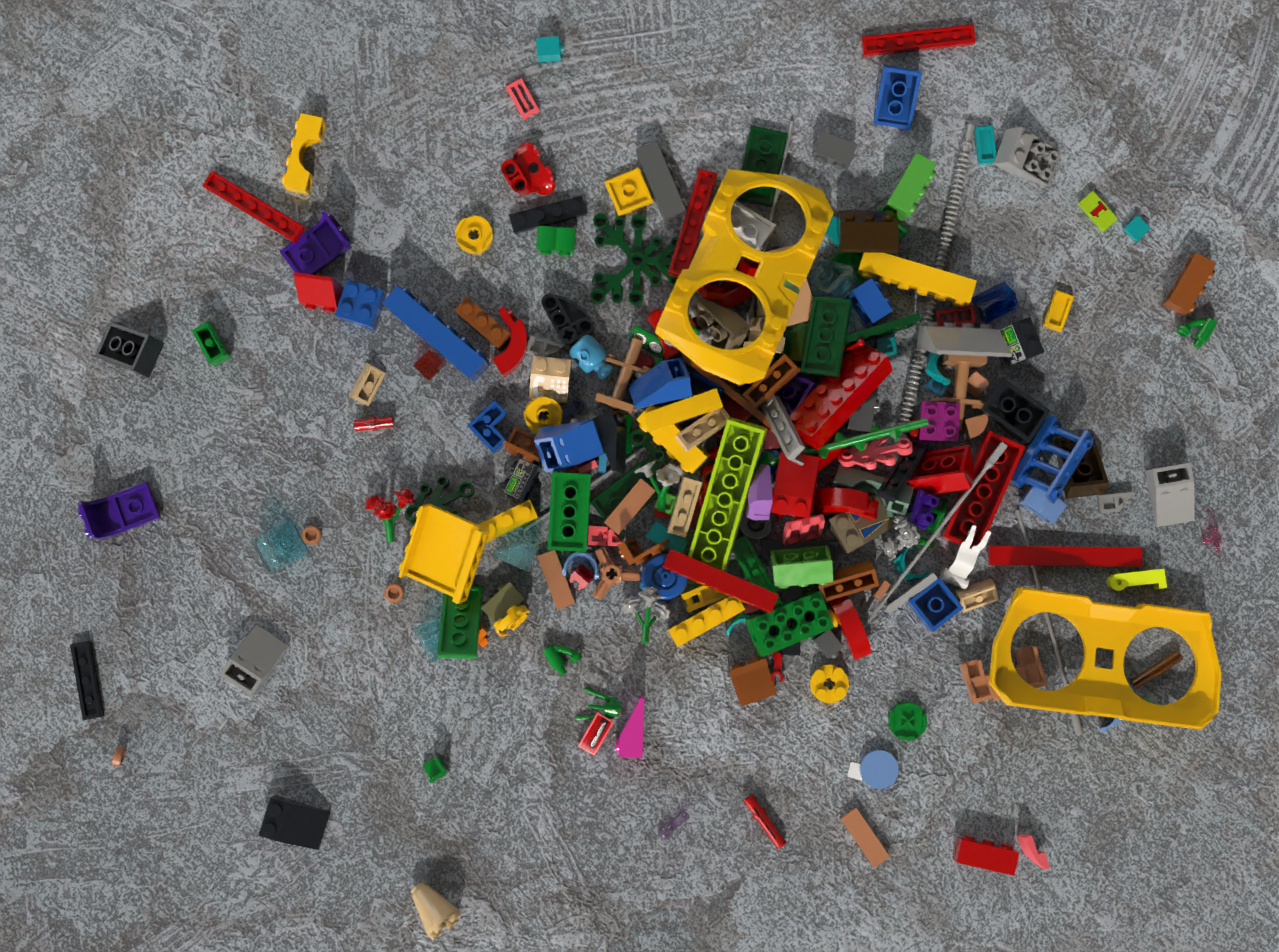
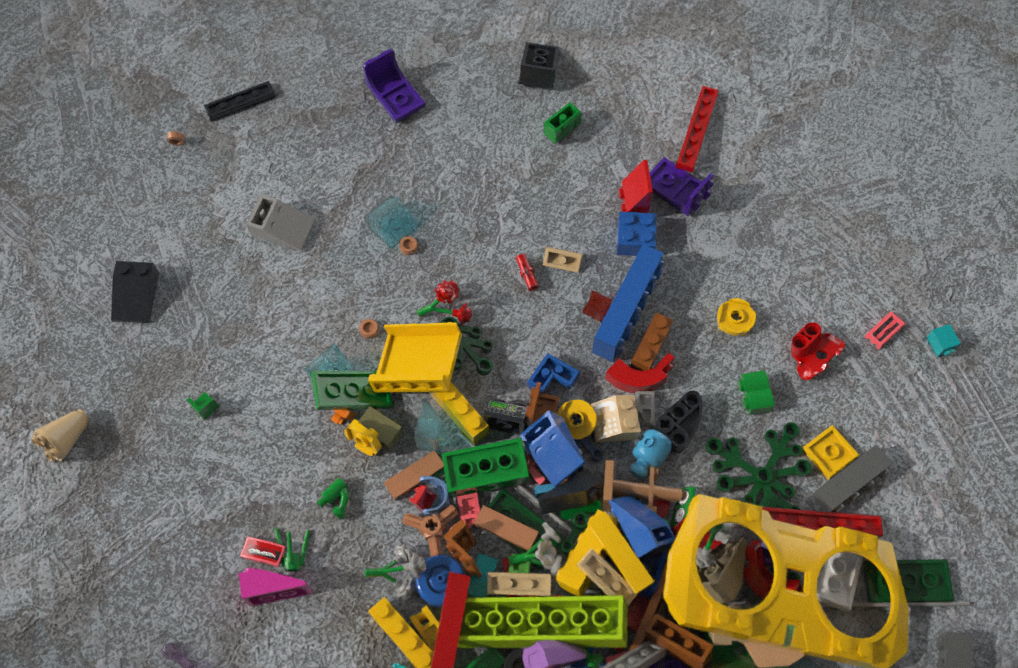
camera: 75 degrees right, 20 degrees down
yellow arch [282,113,327,195] -> none
black plate [509,195,587,234] -> none

